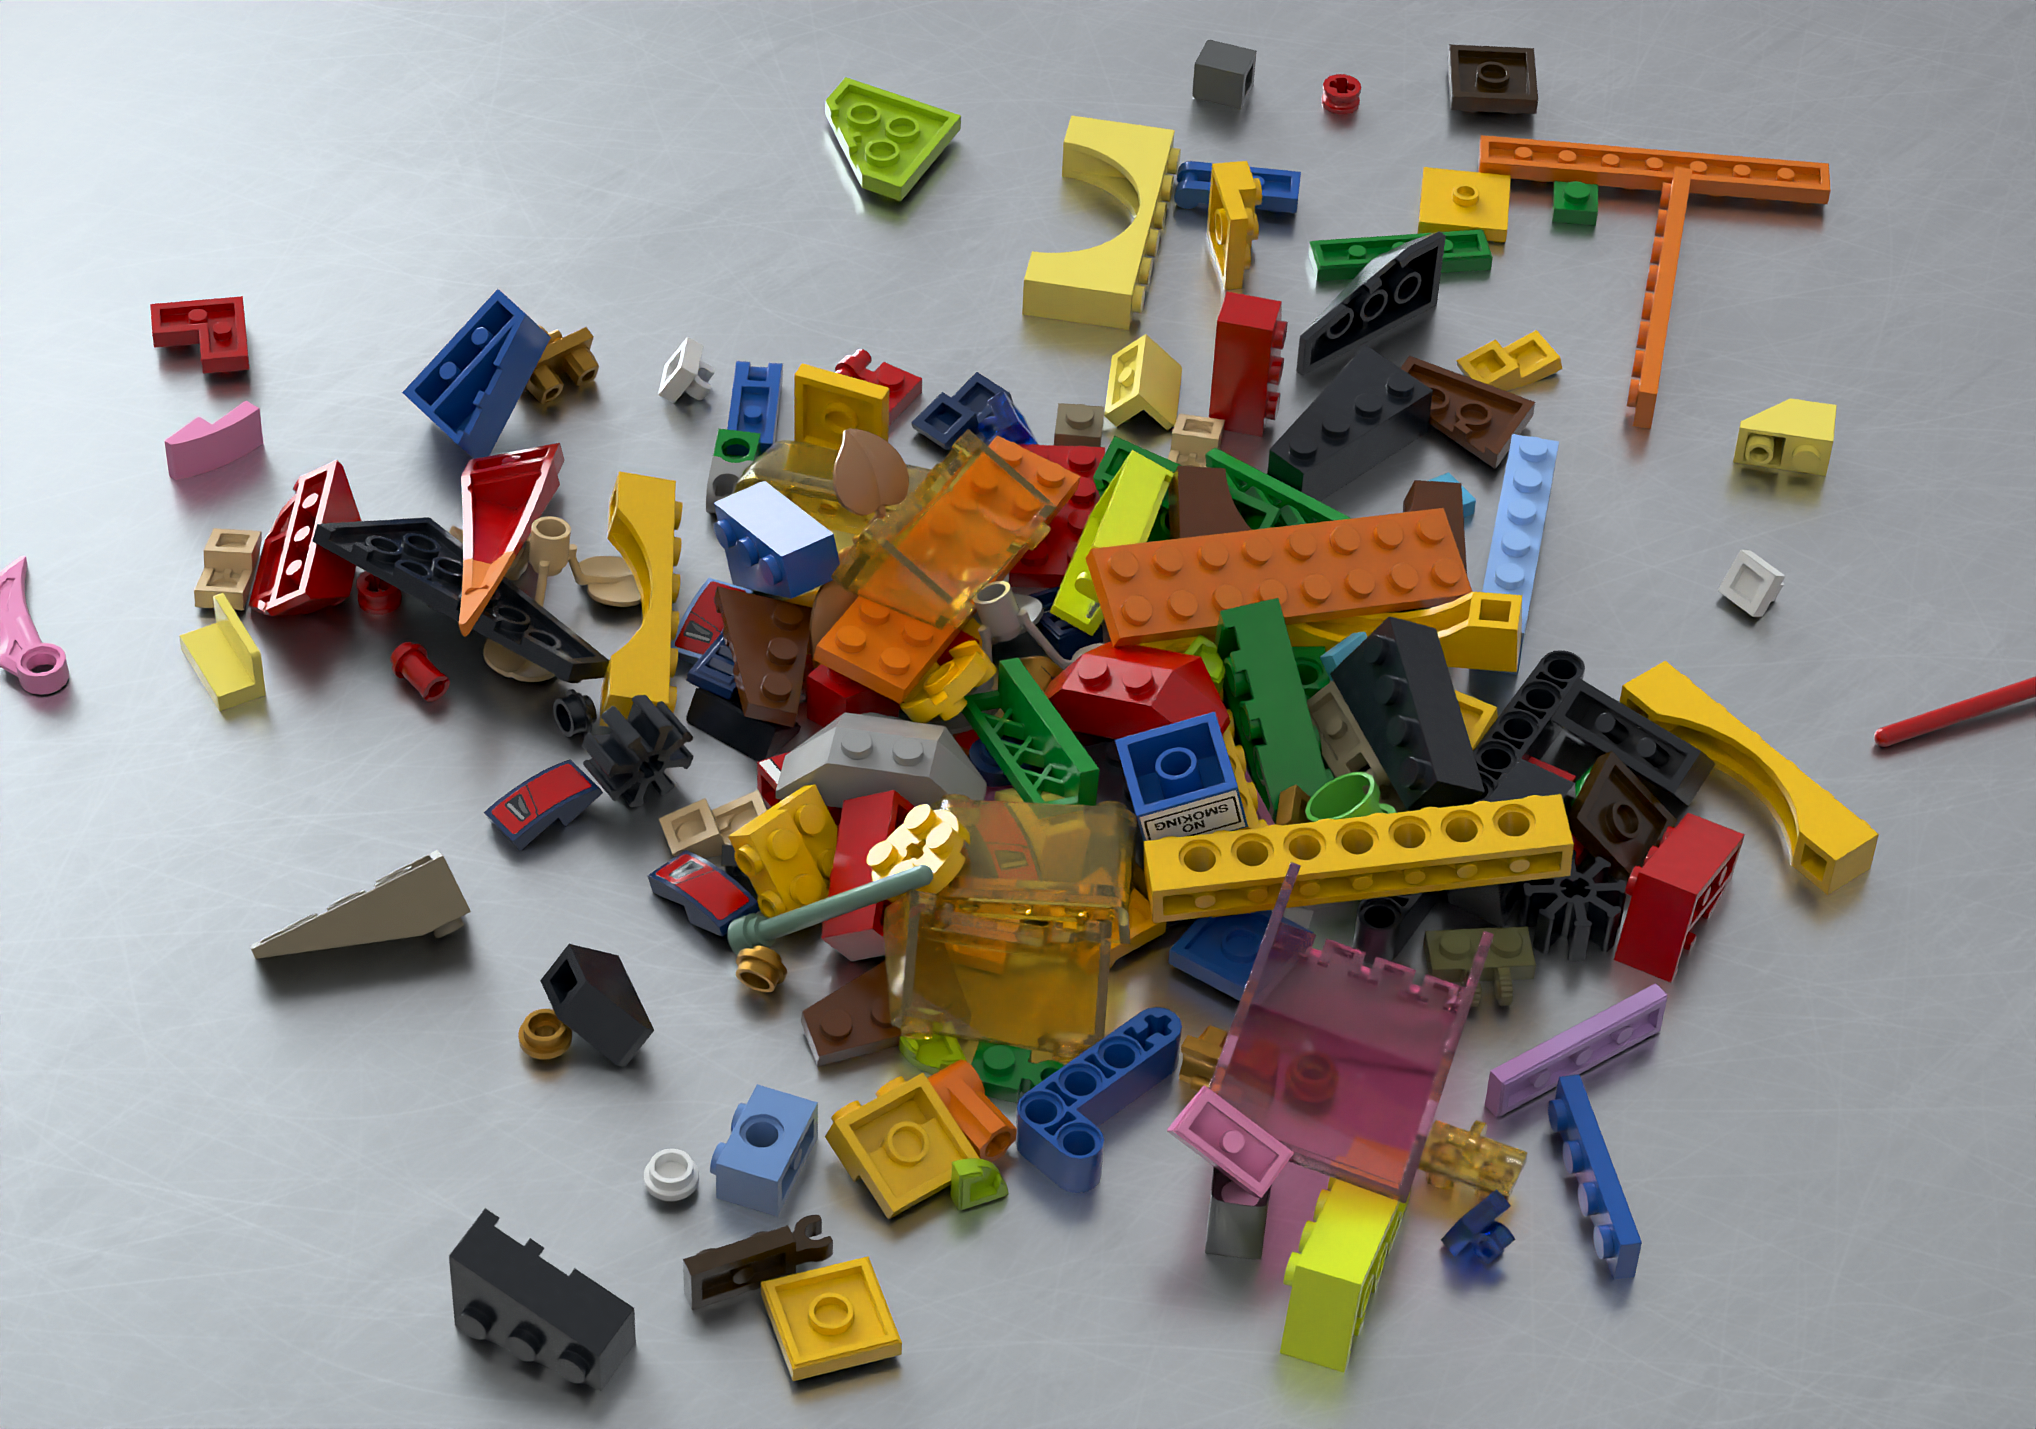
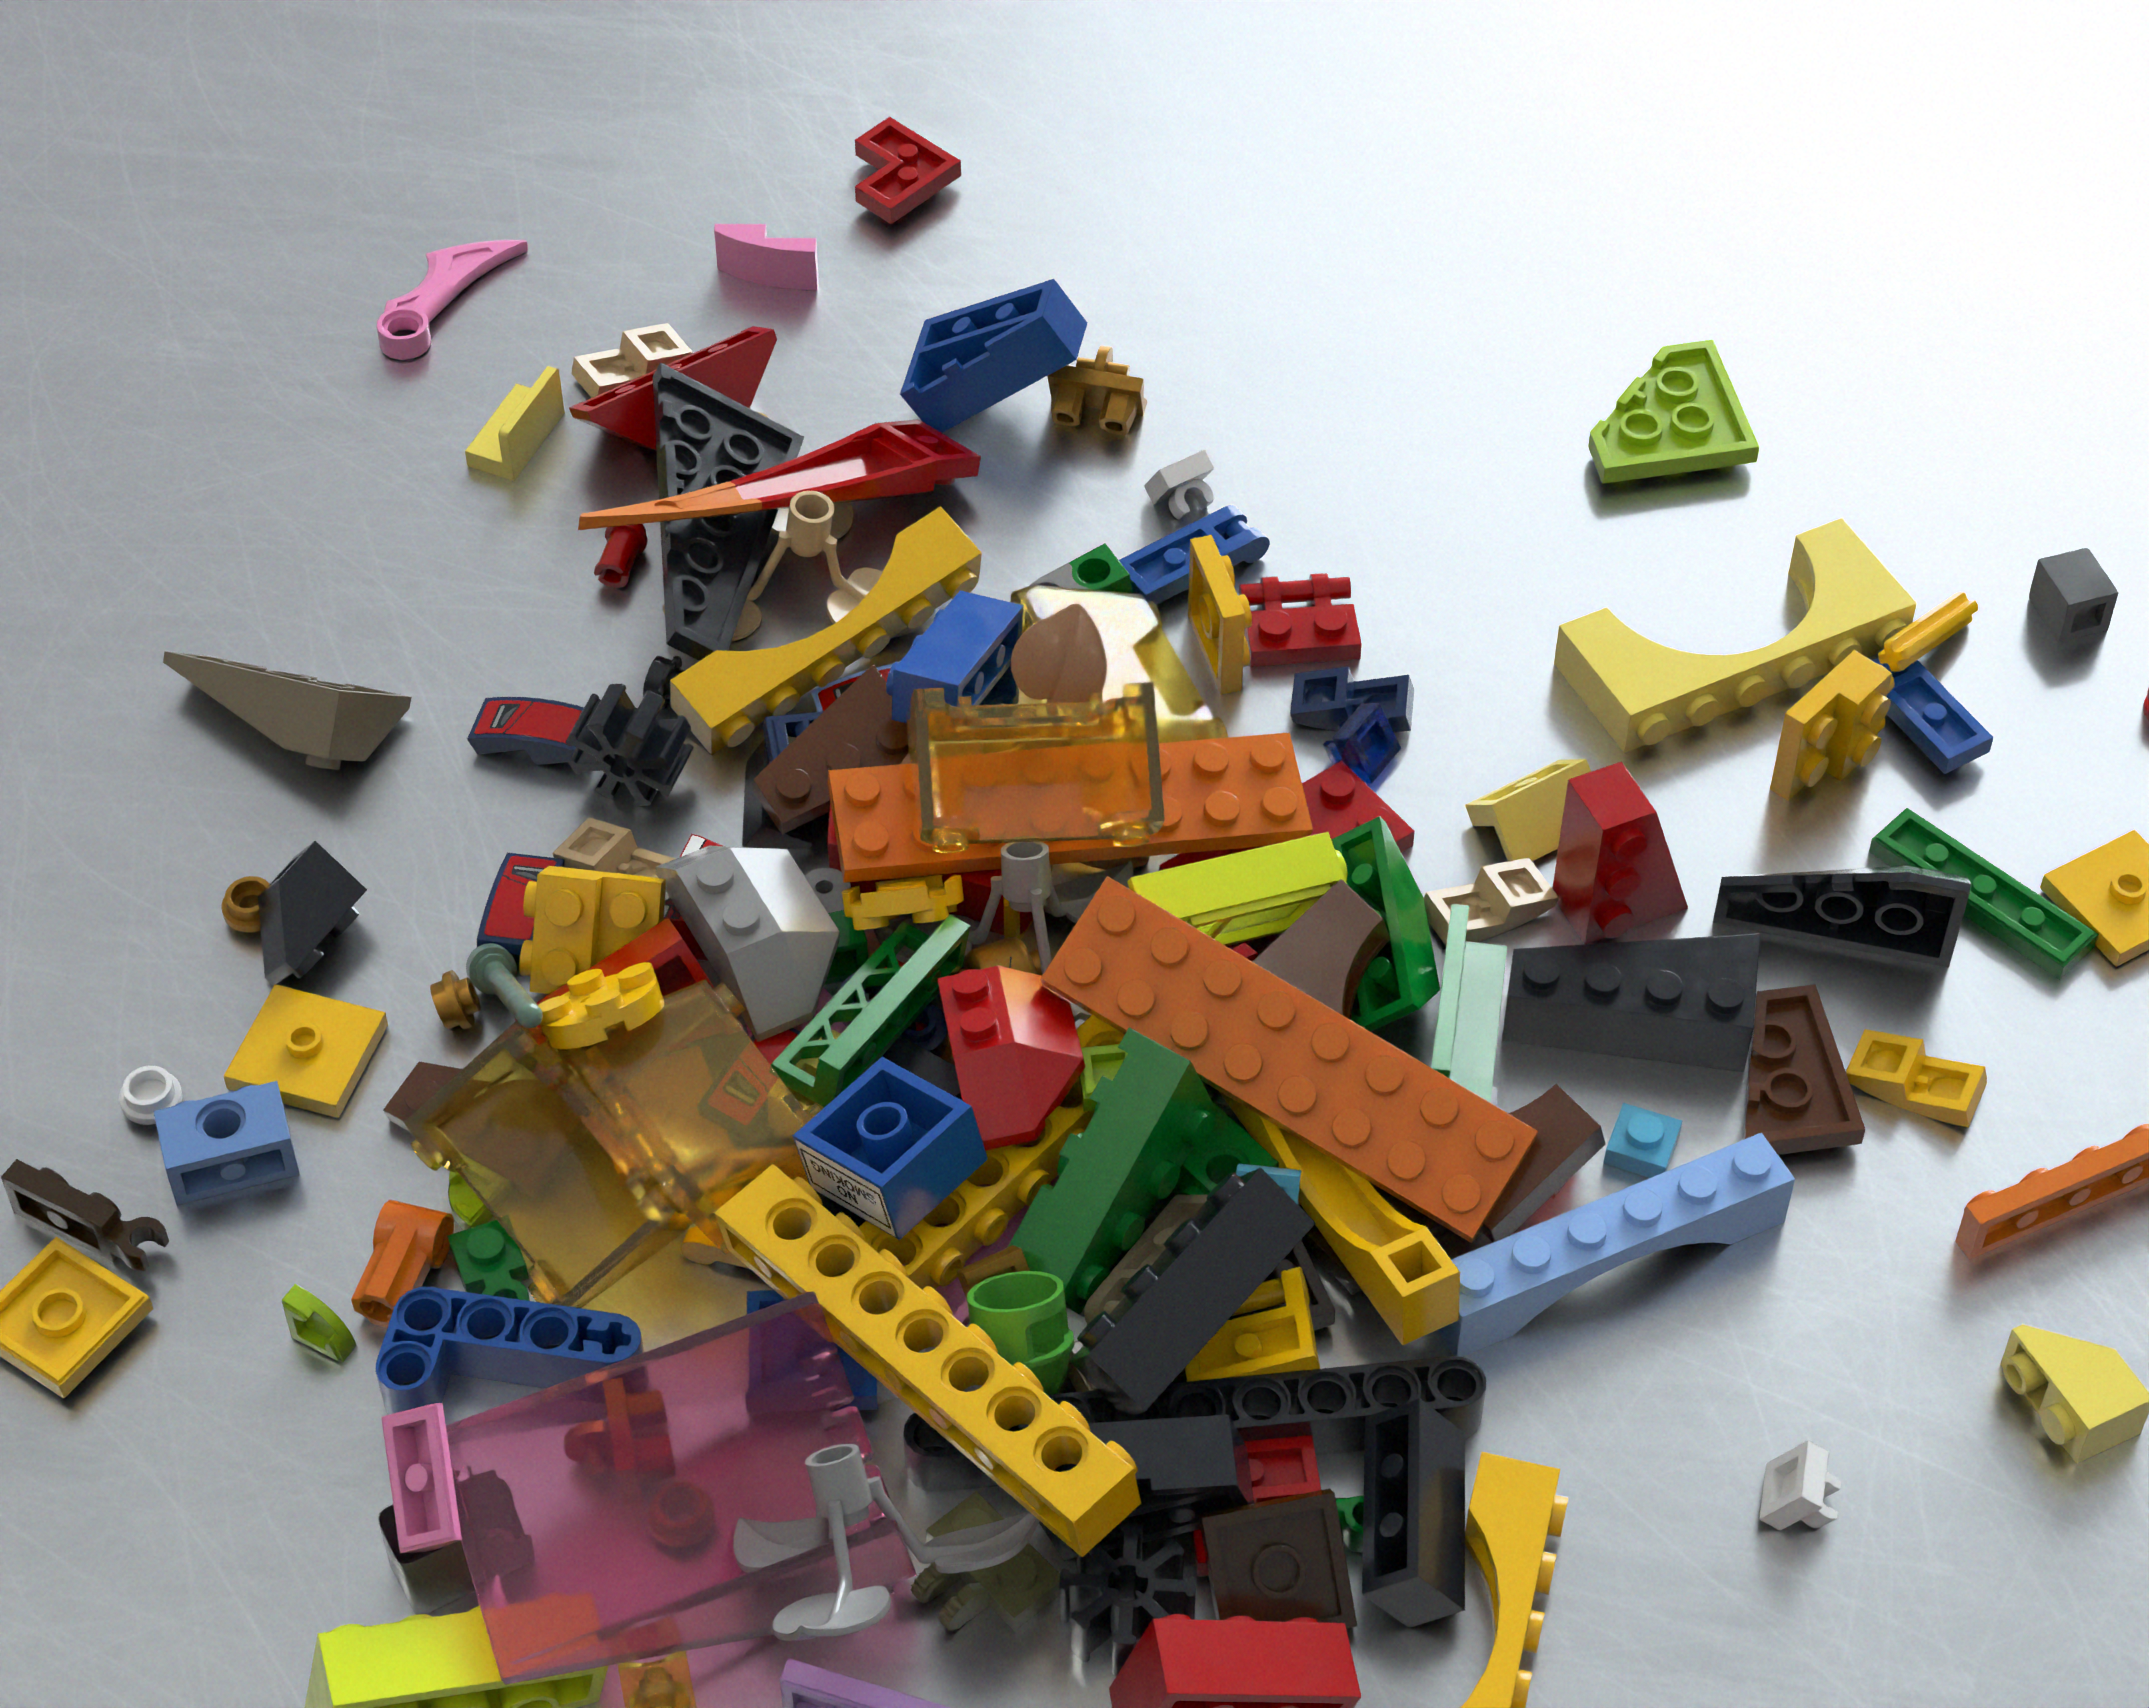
camera: 55 degrees right, 5 degrees up
yellow plate [825,1073,980,1220] -> none
dark tan plate [1054,403,1104,447] -> none
none -> yellow plate [223,984,388,1118]
none -> light grey plant [733,1444,1039,1641]
none -> yellow axle [1878,592,1978,672]

